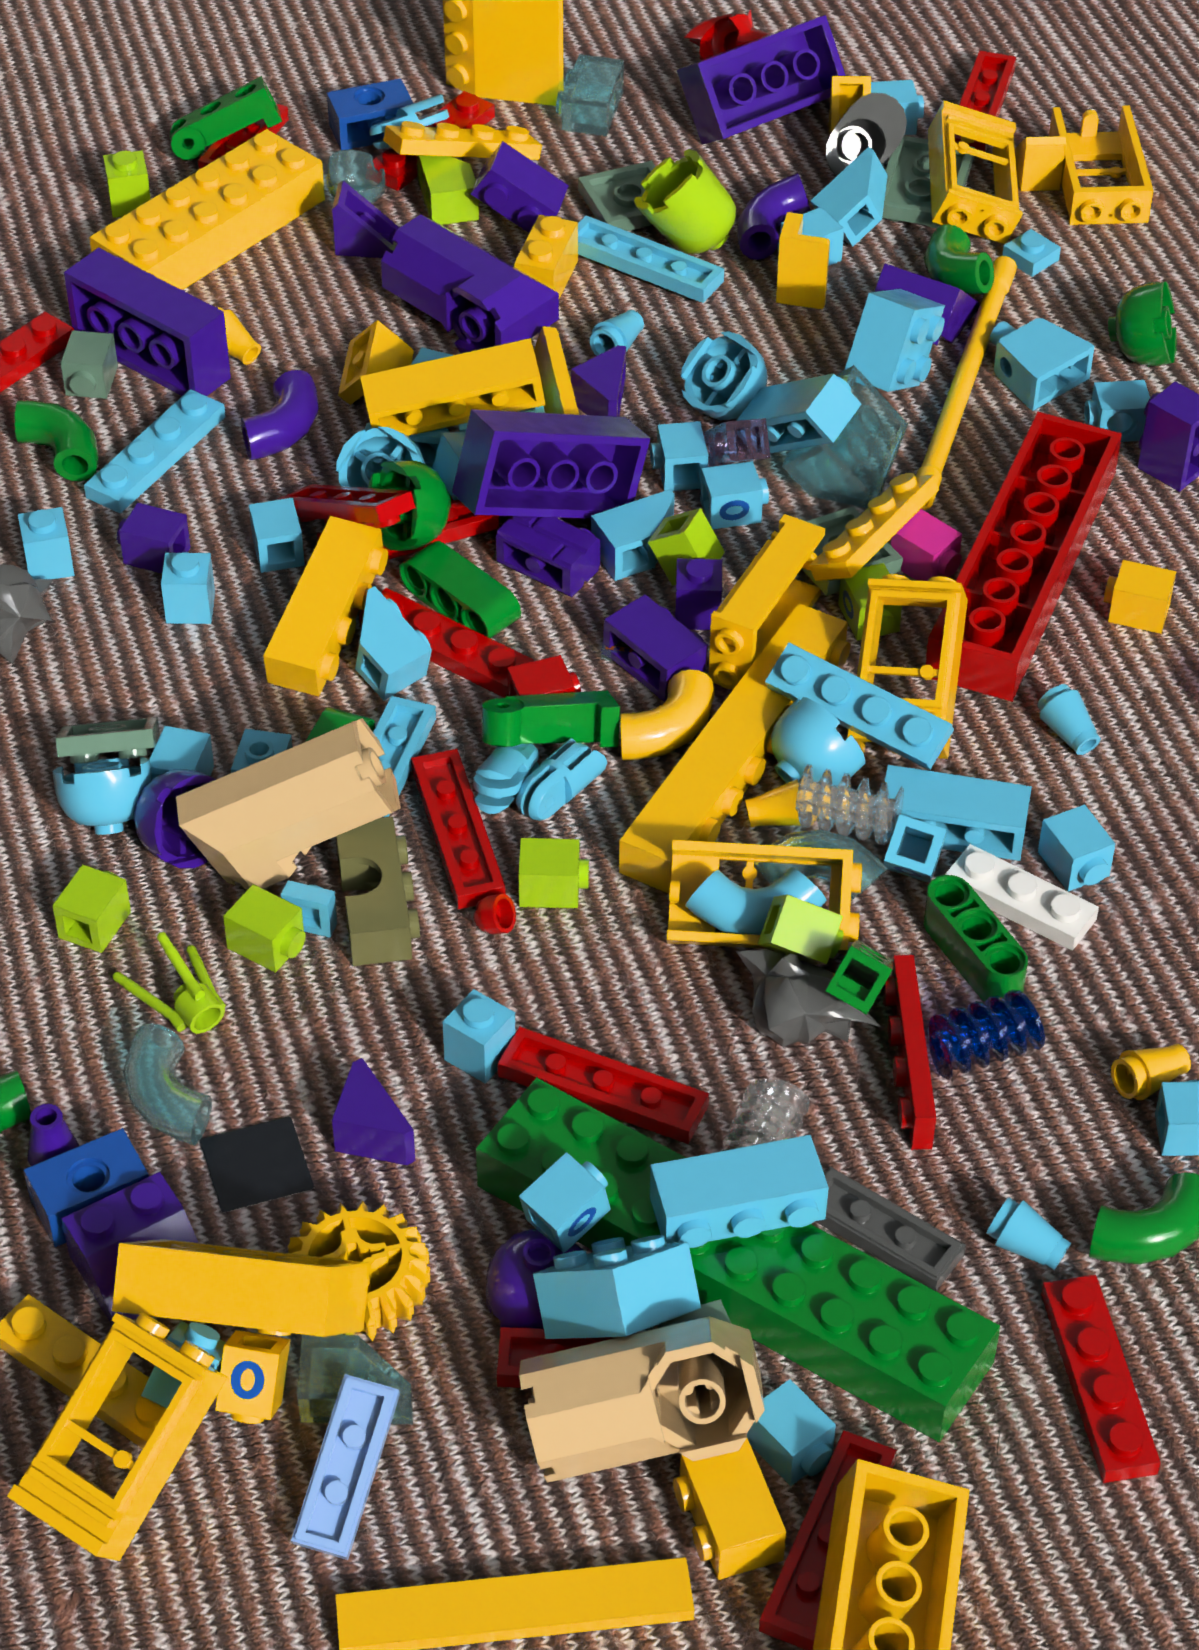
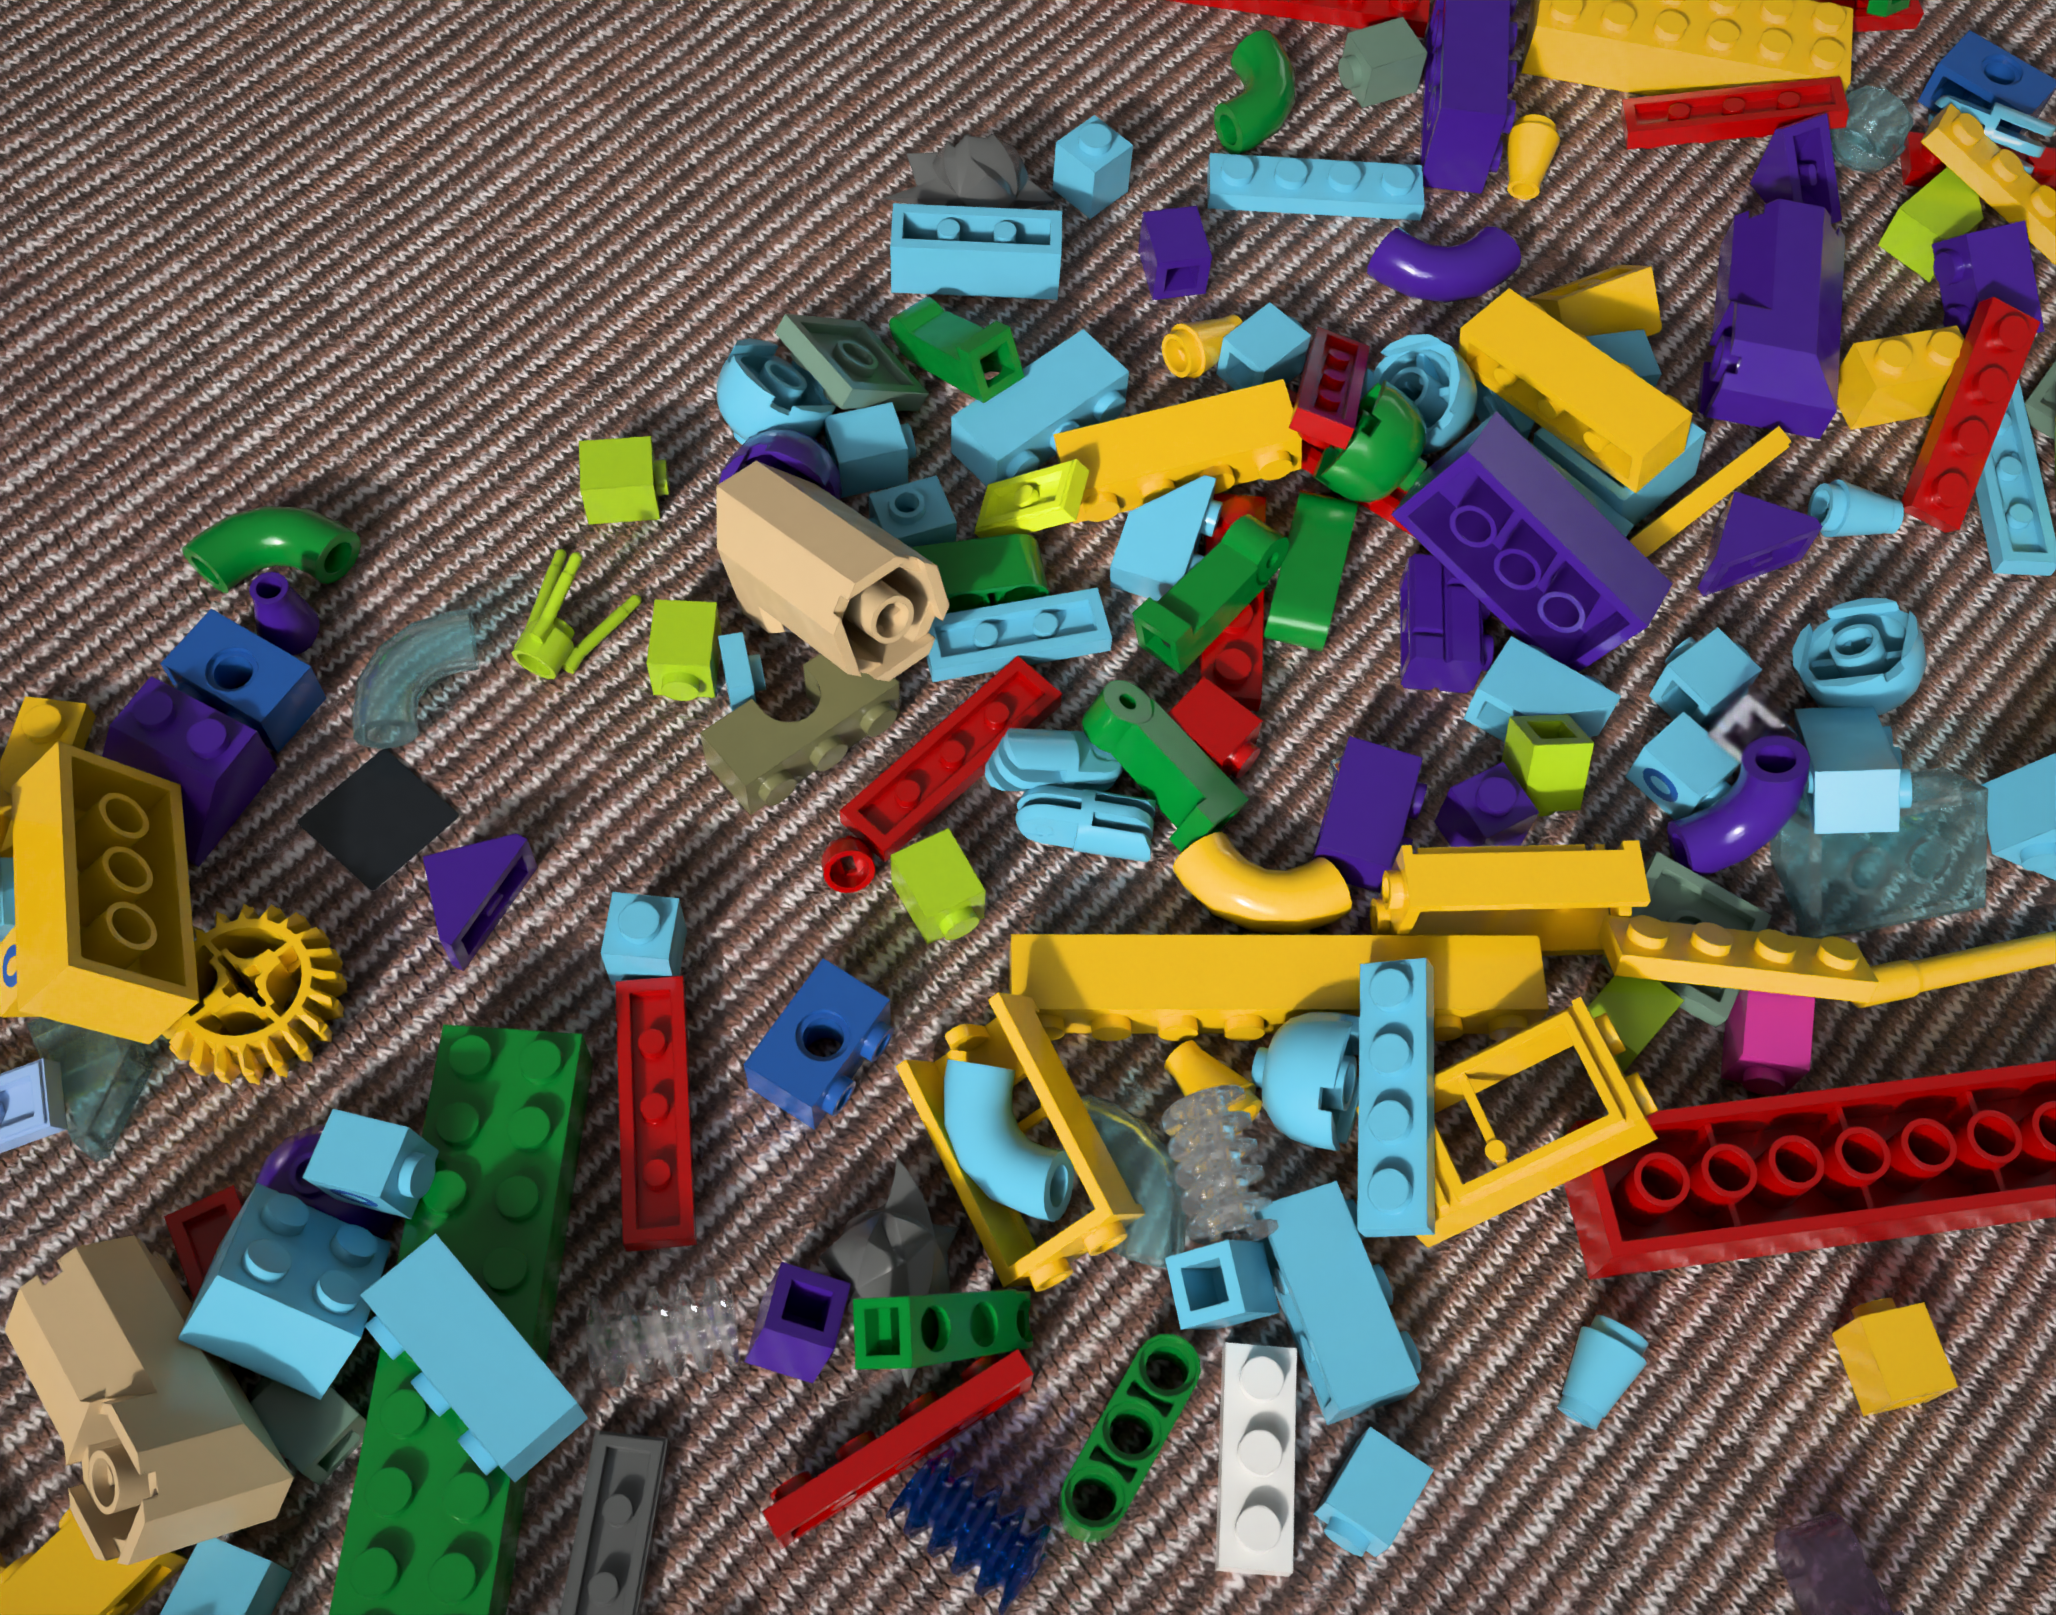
camera: 55 degrees right, 15 degrees up
medium azure brick [161,552,215,624] -> none
lime brick [757,894,844,965] -> none
none -> blue brick [744,958,894,1130]
none -> dark purple brick [744,1262,851,1383]
none -> green leg [889,297,1025,403]
none -> medium azure brick [890,203,1062,300]
none -> medium azure brick [951,329,1129,487]
none -> neon yellow plate [974,459,1090,538]
none -> green leg [1132,514,1290,675]
none -> yellow cone [1162,314,1243,378]
none -> red plate [1621,76,1849,150]
none -> dark purple cylinder [1667,735,1810,877]
none -> red plate [1901,297,2040,533]

